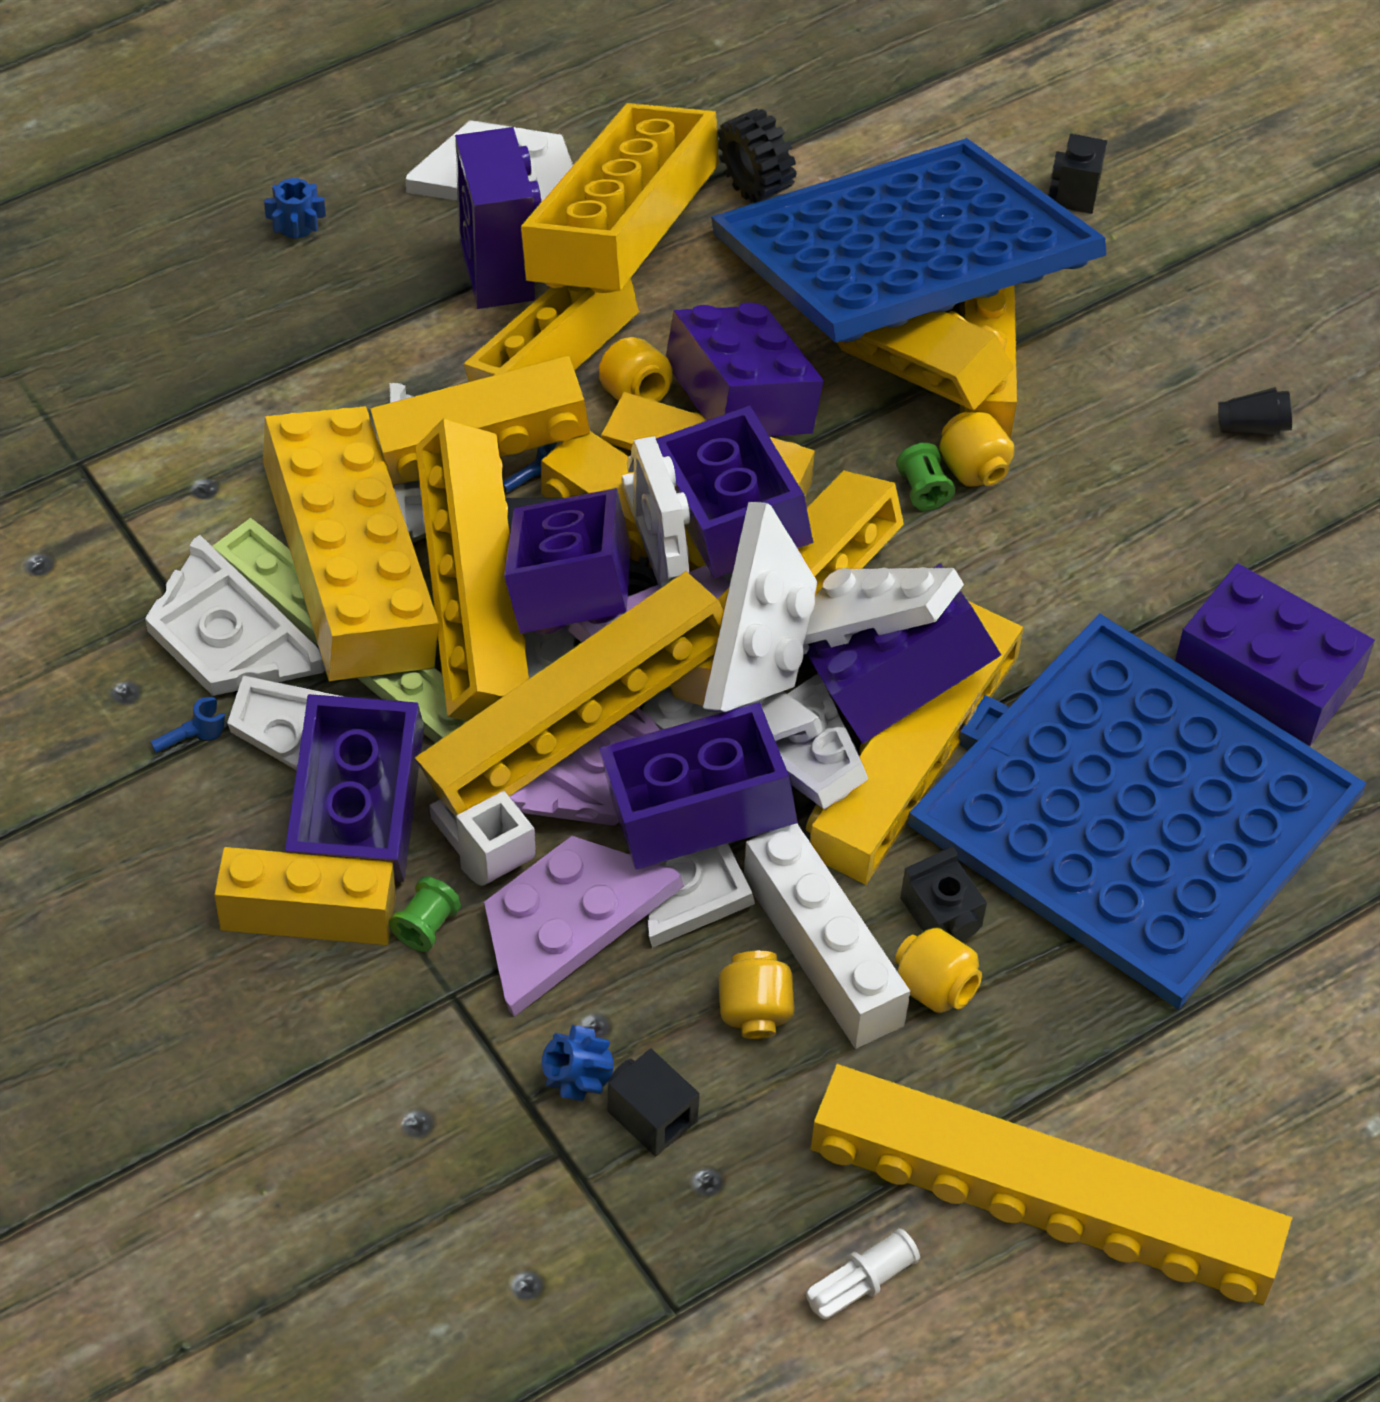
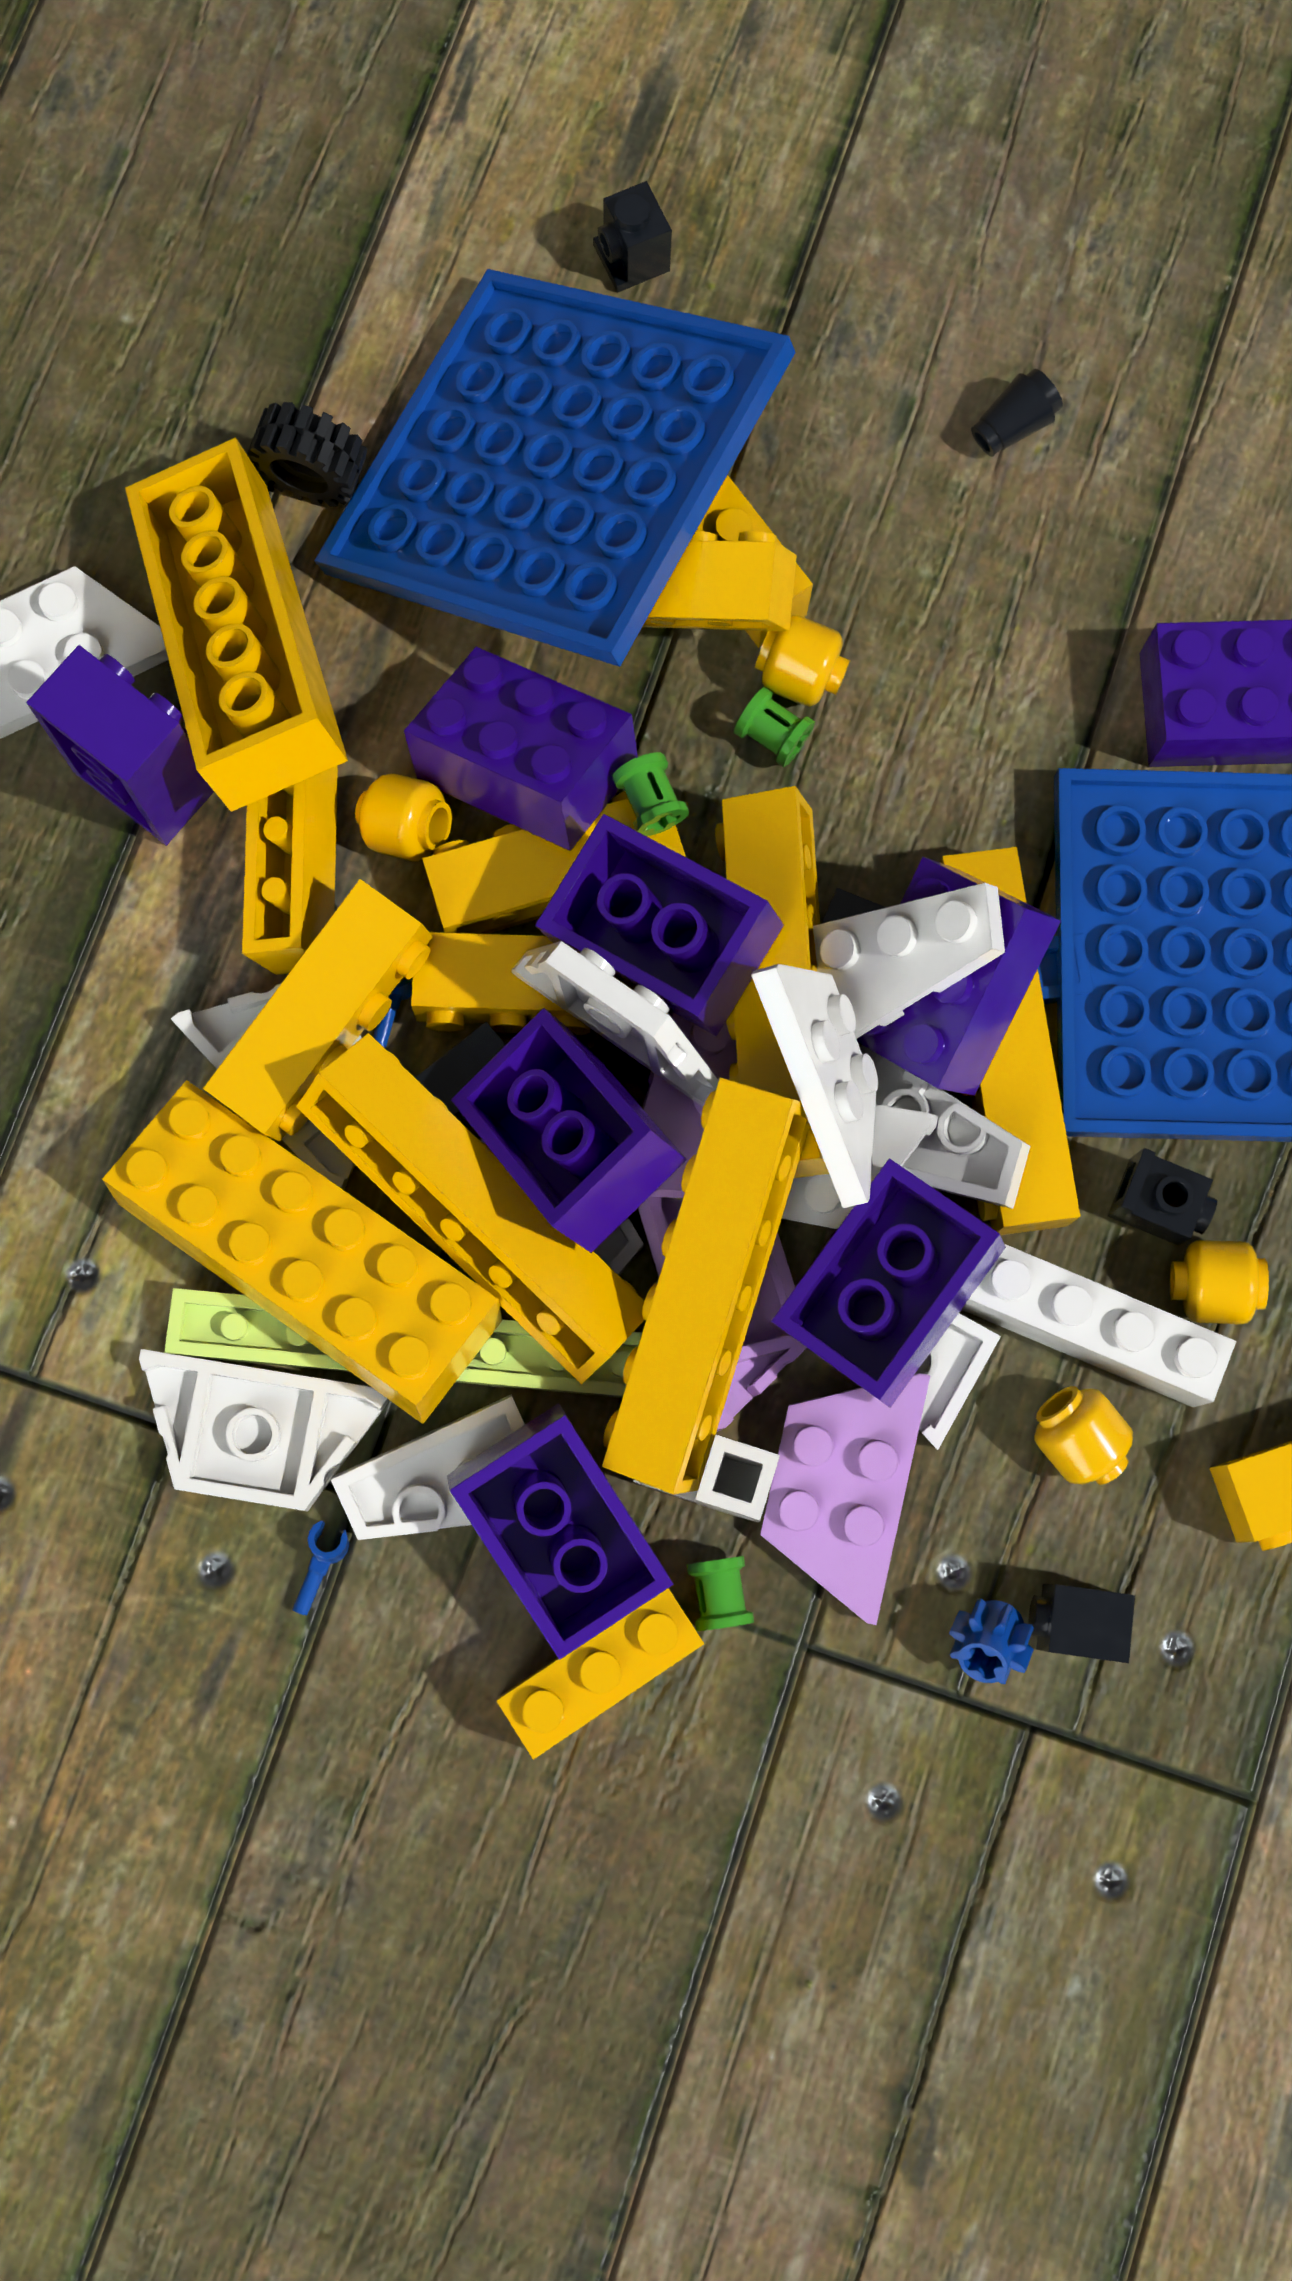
camera: 40 degrees left, 25 degrees up
none -> bright green bush [613,752,689,836]

